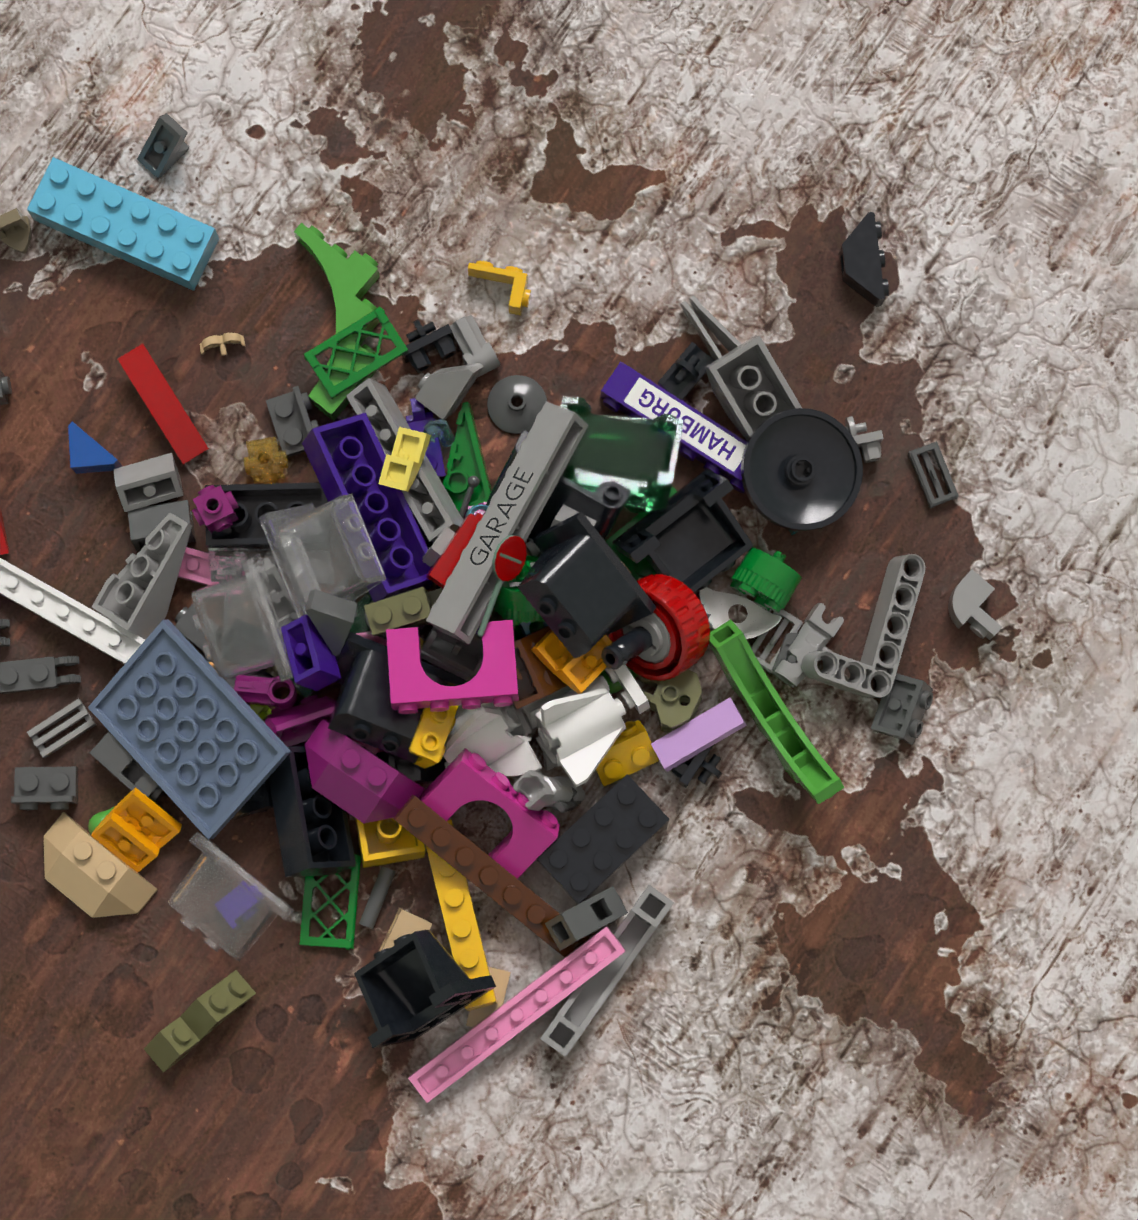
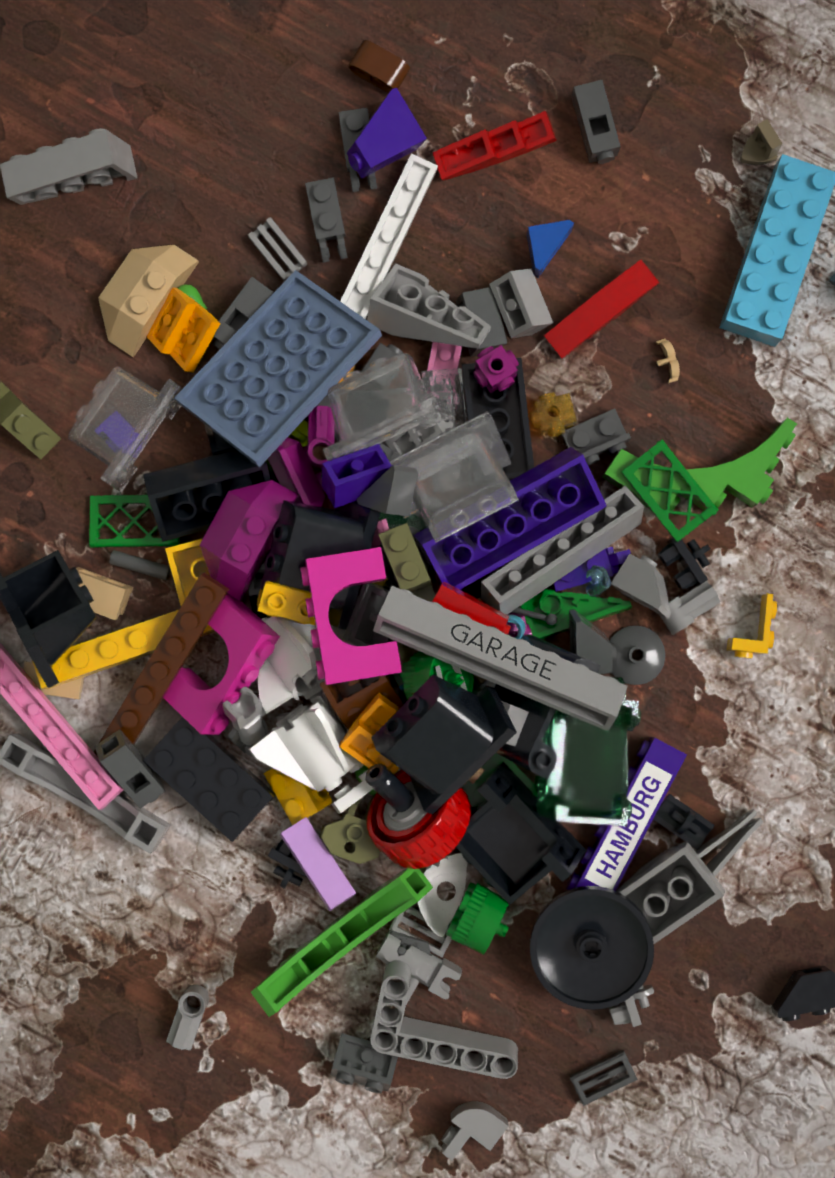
camera: 90 degrees right, 5 degrees up
dark grey bracket [11,766,78,810] -> none
light yellow slope [378,427,431,492] -> none
light grey tile [422,527,455,567] -> none
red piece [478,535,527,637] -> none
none -> light grey piece [166,985,209,1050]
none -> dark grey slope [569,609,617,674]

